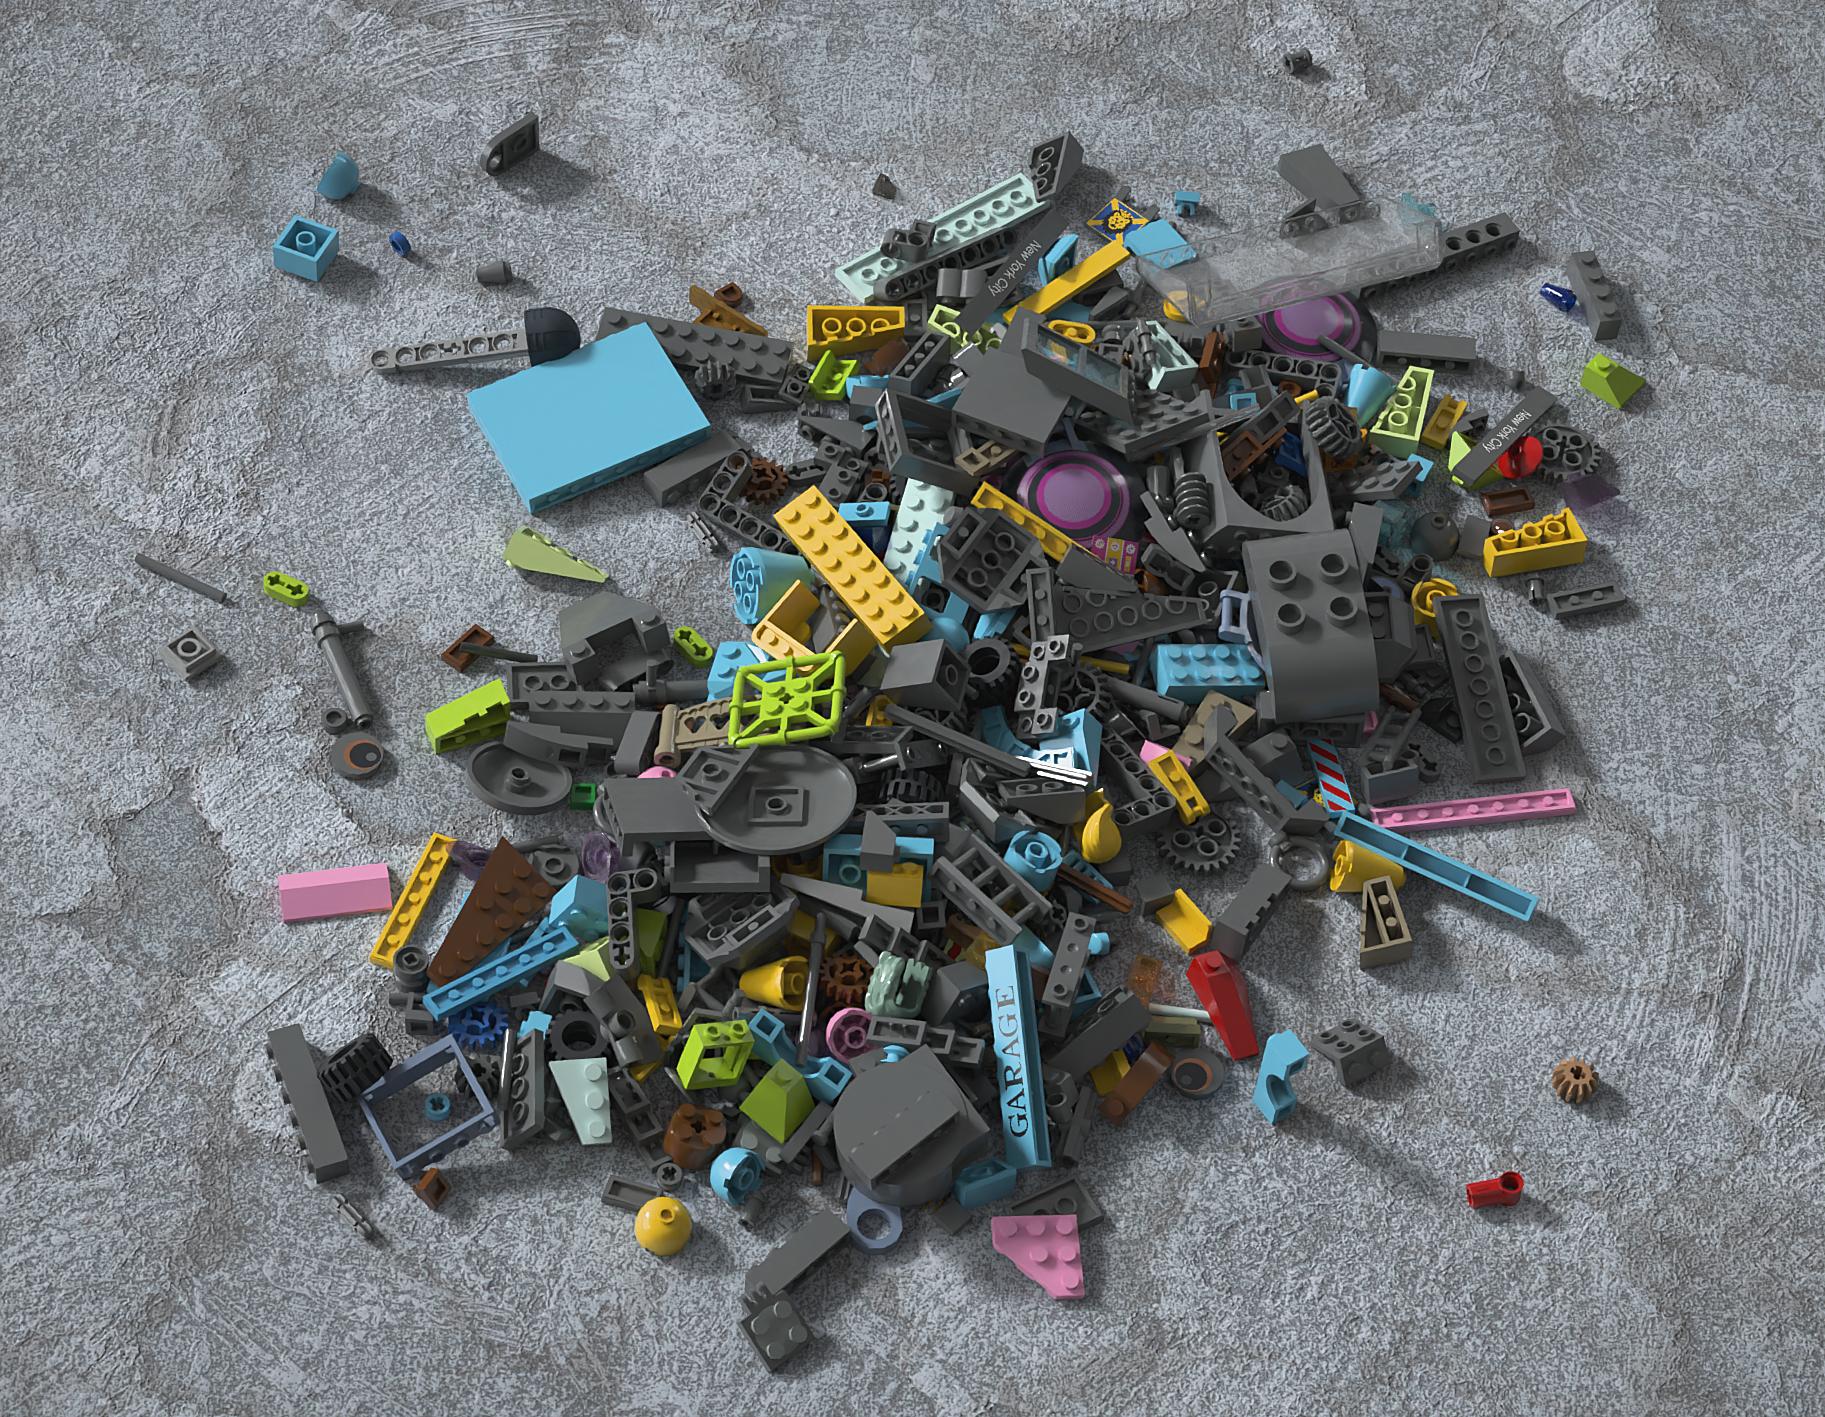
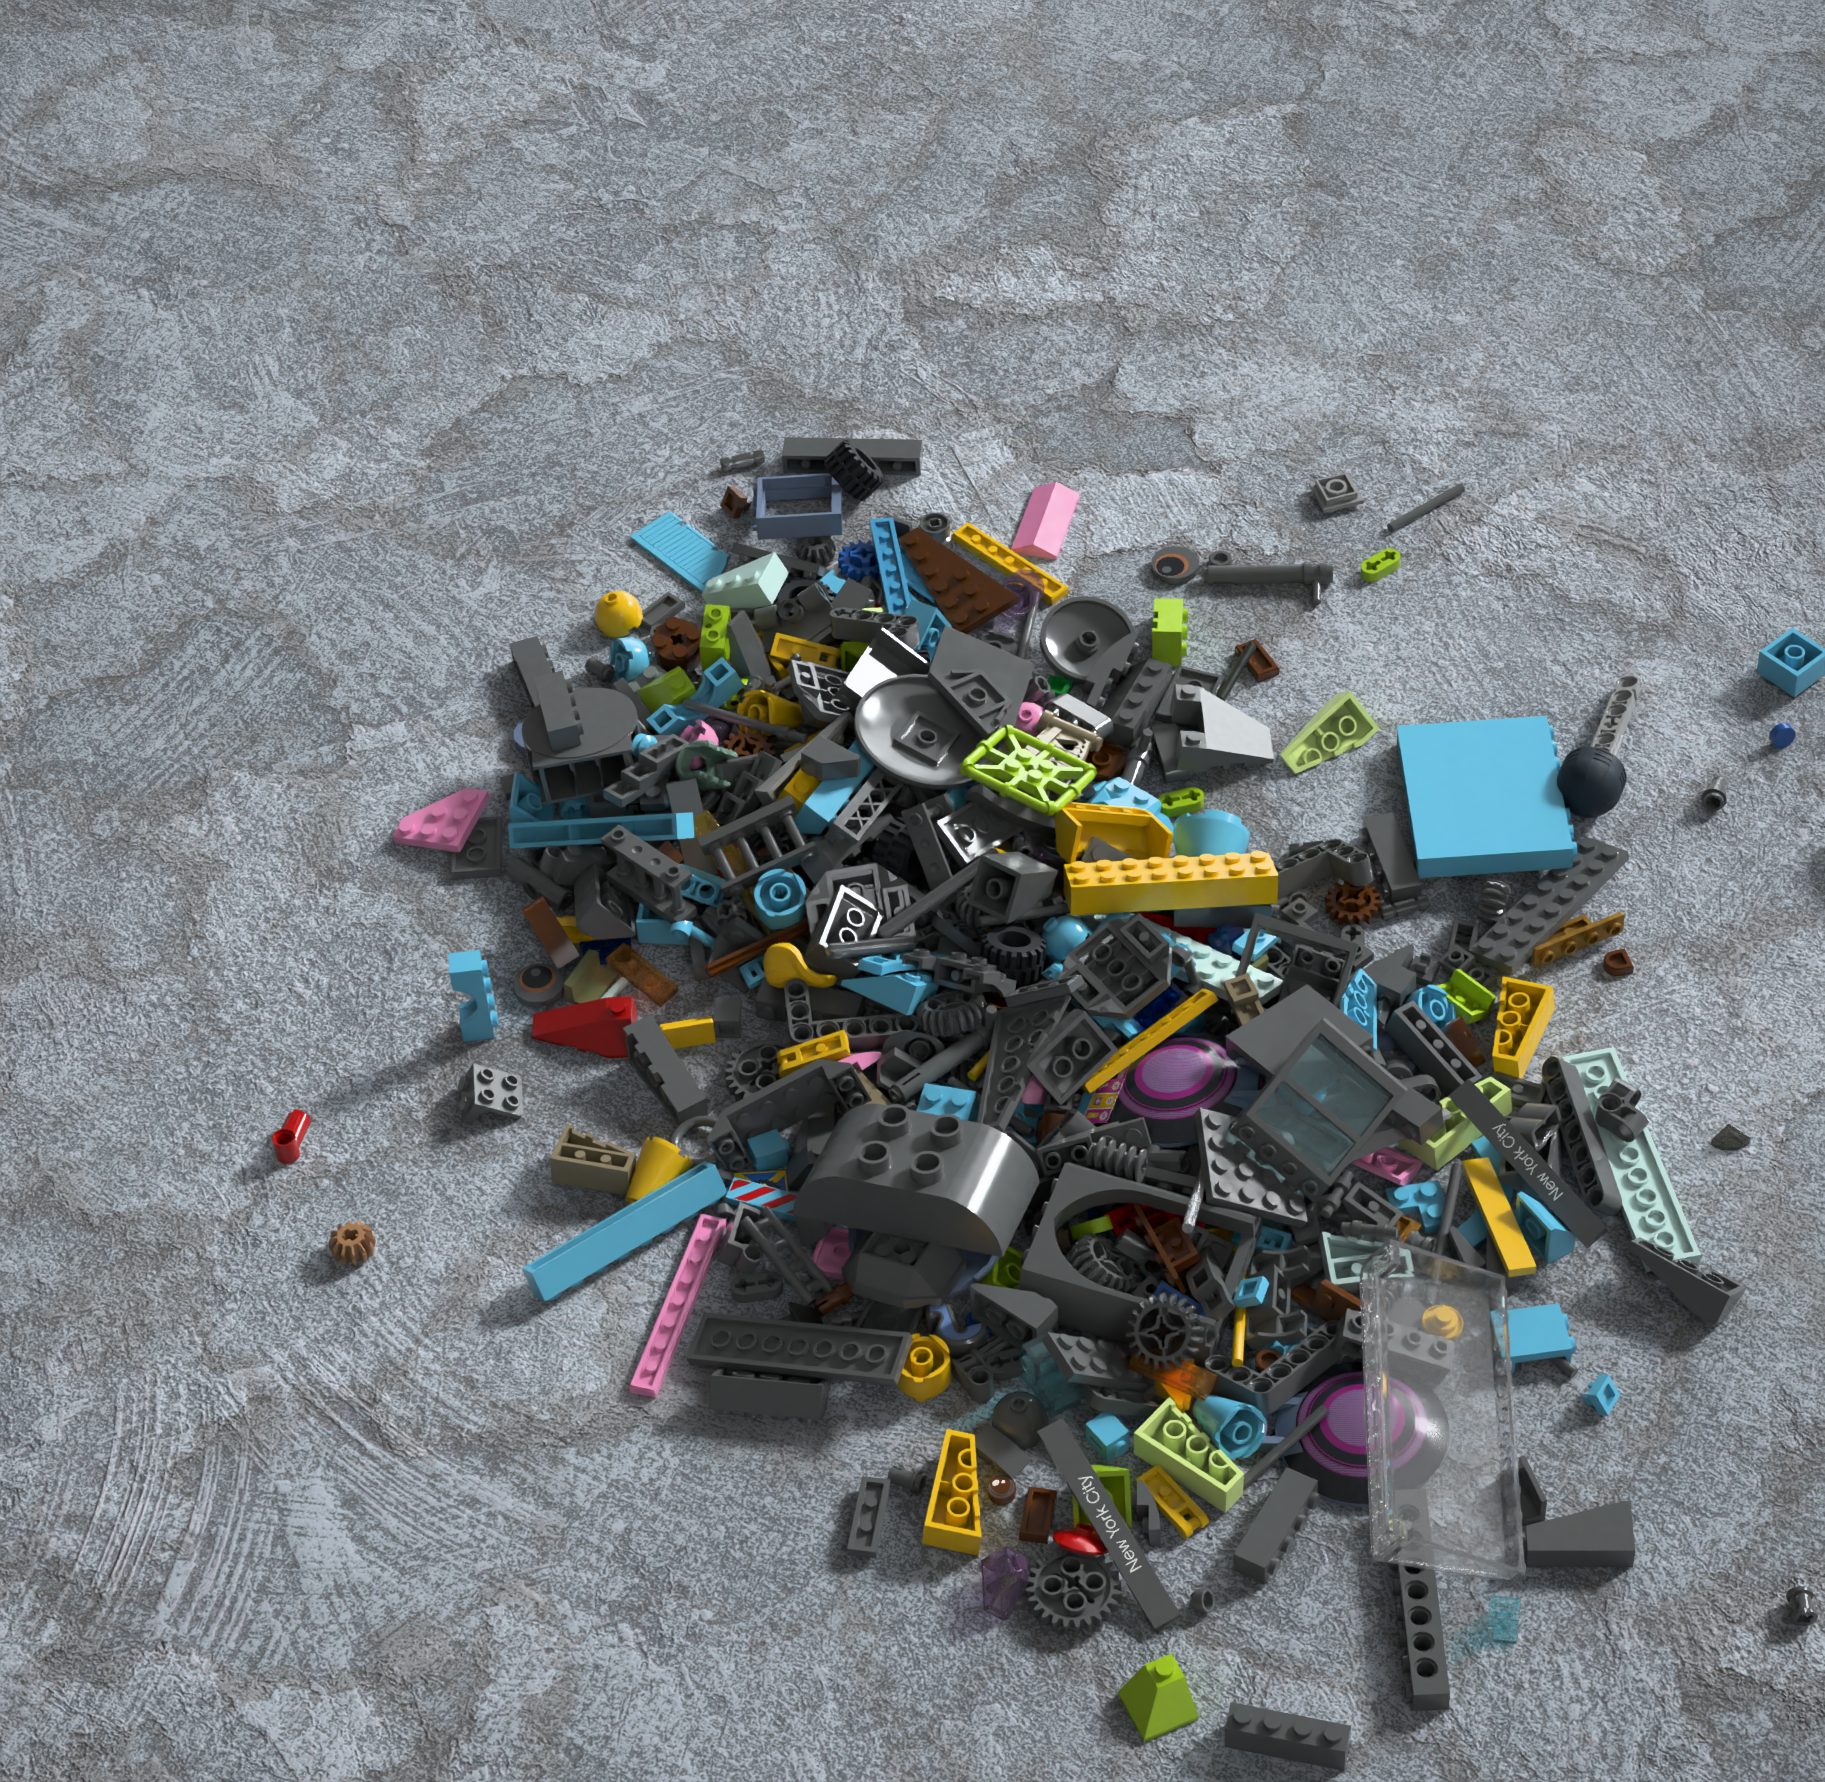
camera: 125 degrees right, 5 degrees down
dark grey bar [497,1030,516,1110] -> none
piece [737,1281,816,1372] -> none
yellow plate [1048,320,1095,348] -> none
flag [1084,185,1160,247] -> none
clear blue cone [1540,283,1577,312] -> none
none -> medium azure piece [630,511,730,593]

